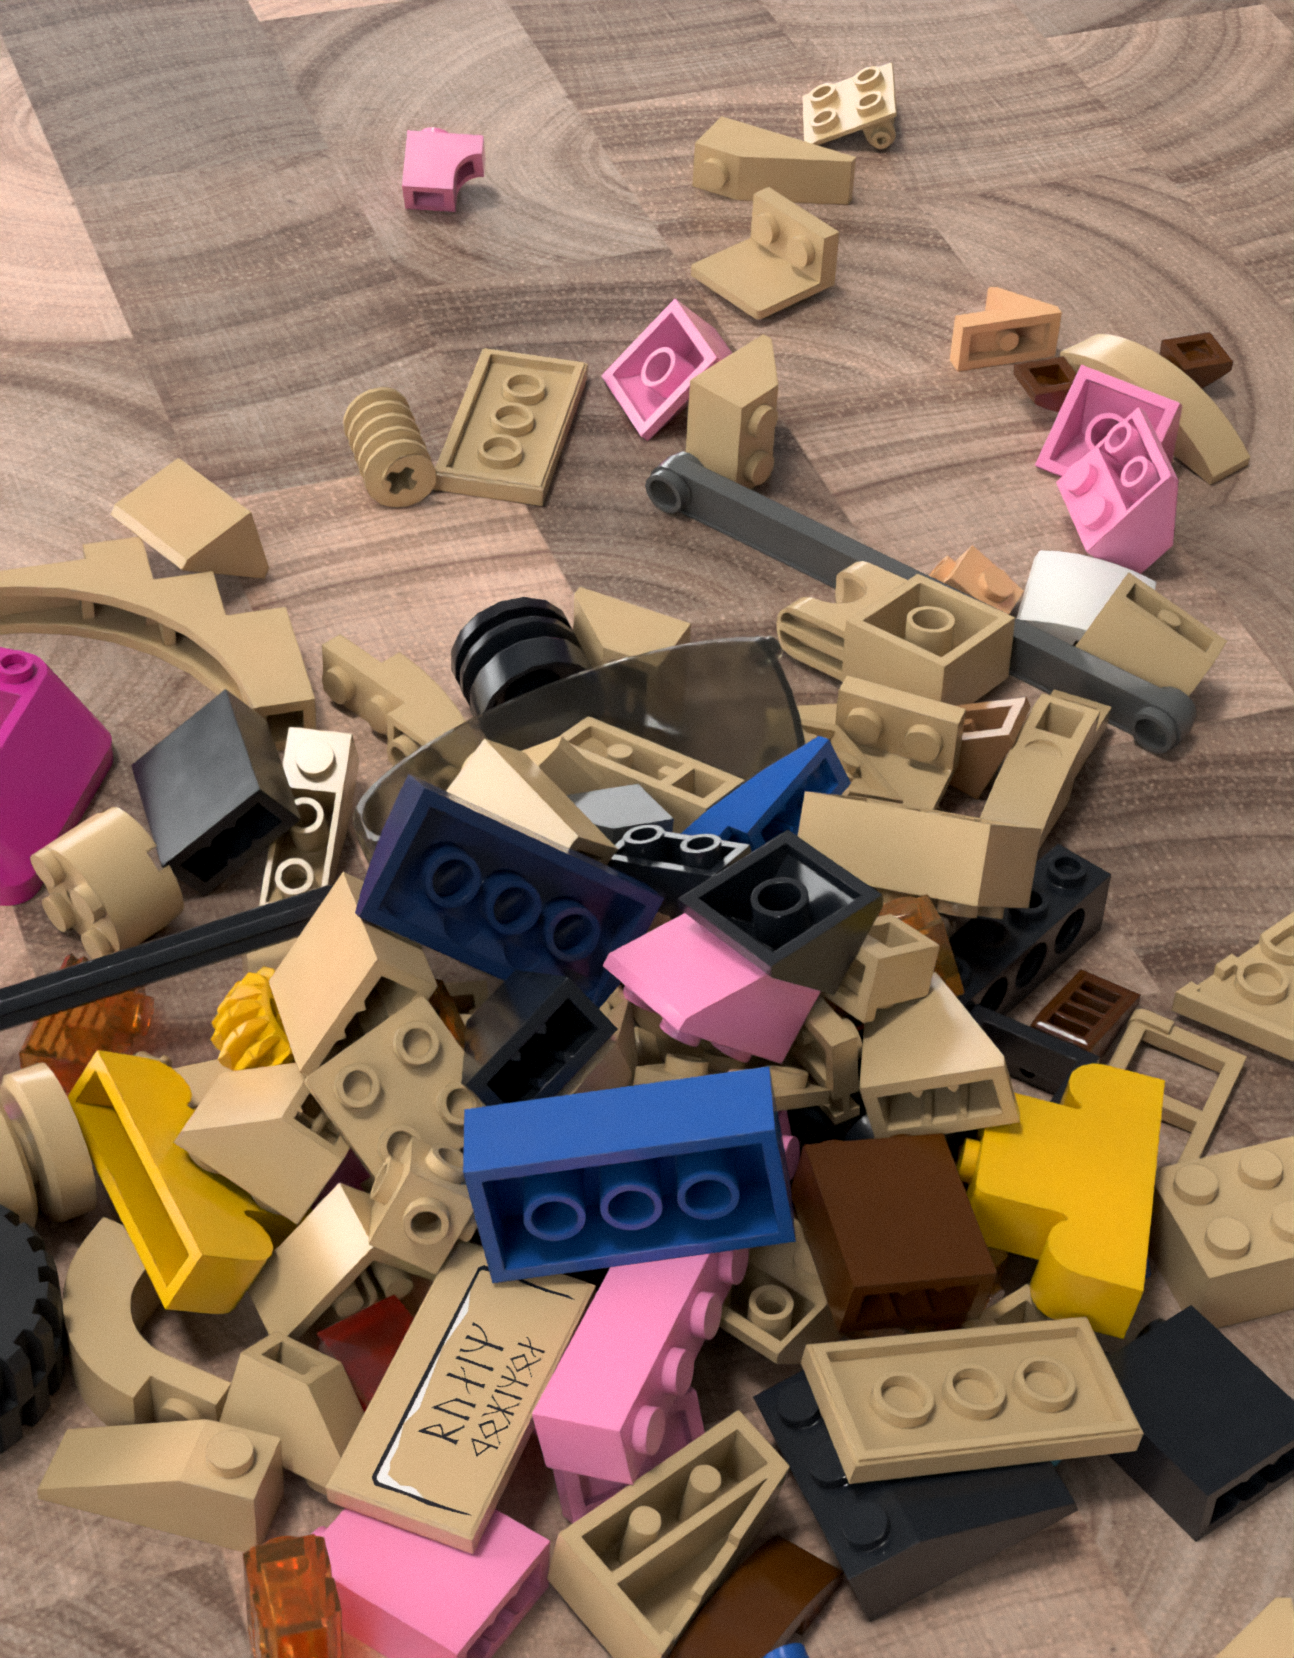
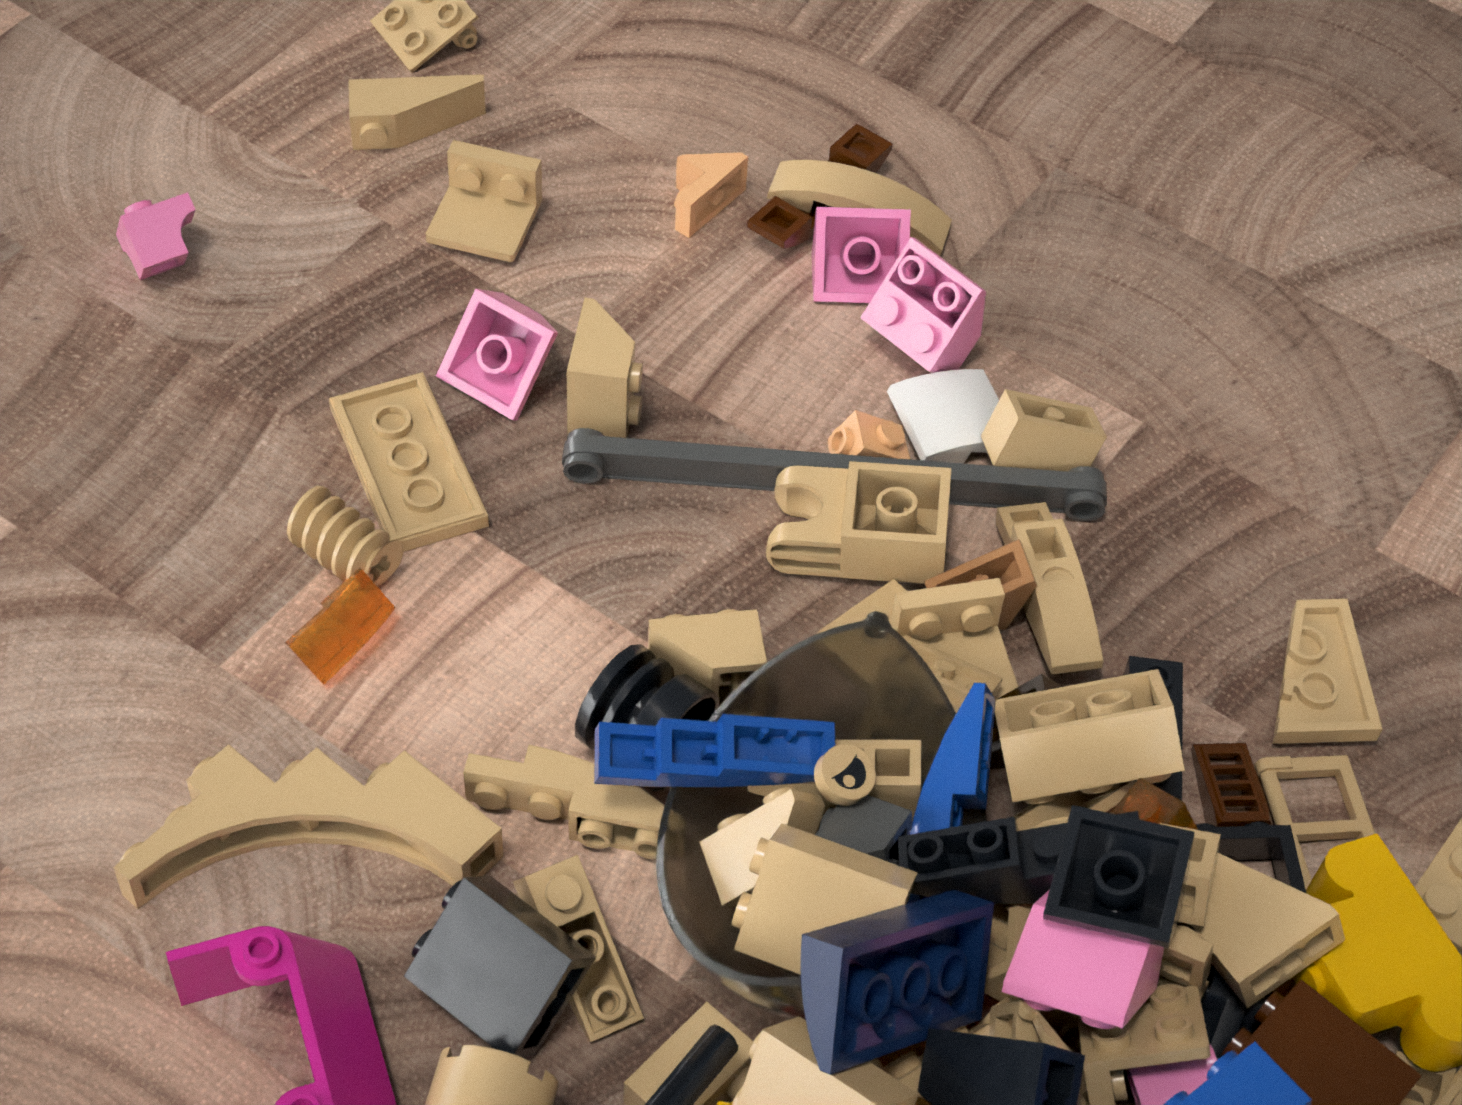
camera: 35 degrees left, 10 degrees up
tan slope [110,458,269,579] -> none
none -> clear orange slope [284,568,396,685]
none -> blue slope [594,714,835,787]
none -> tan tile [814,744,876,806]

